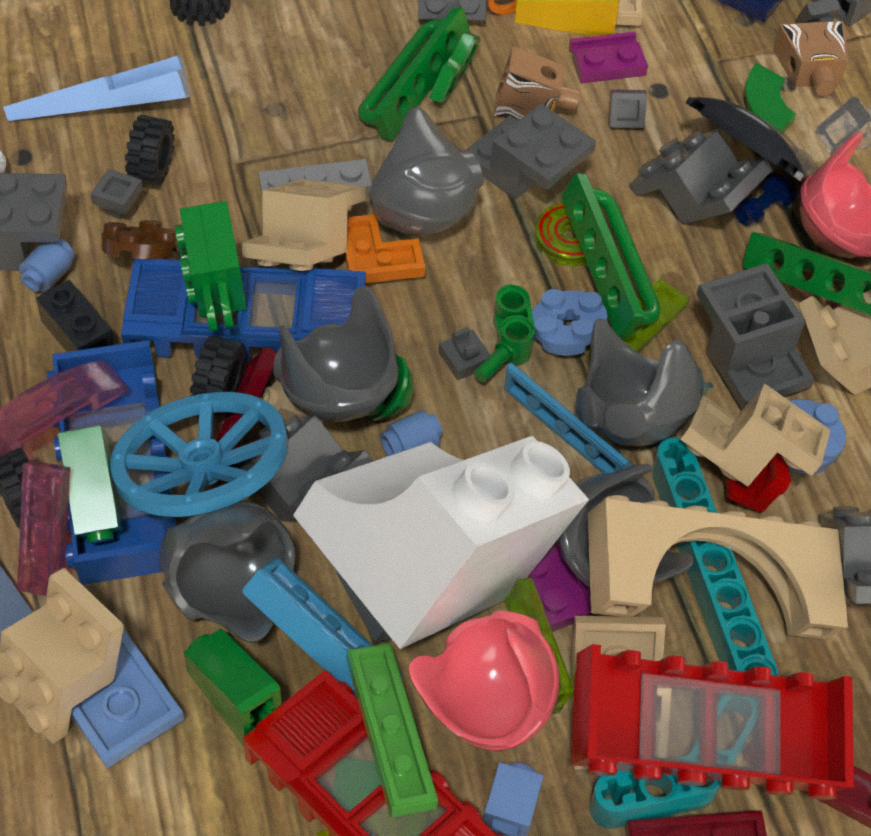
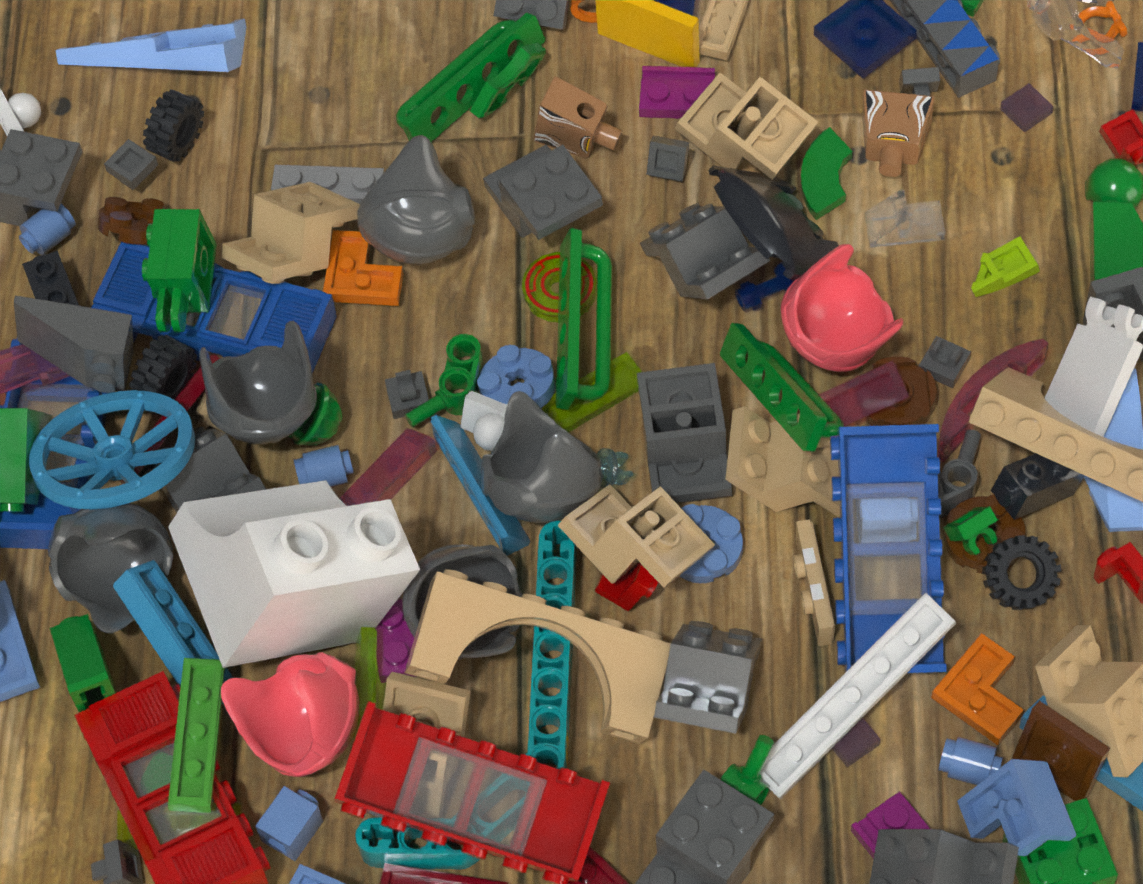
camera: 25 degrees right, 5 degrees up
none -> dark grey slope [14,295,134,393]
none -> clear pink slope [339,428,437,506]
none -> white tile [460,391,507,451]
none -> tan bracket [674,73,818,180]

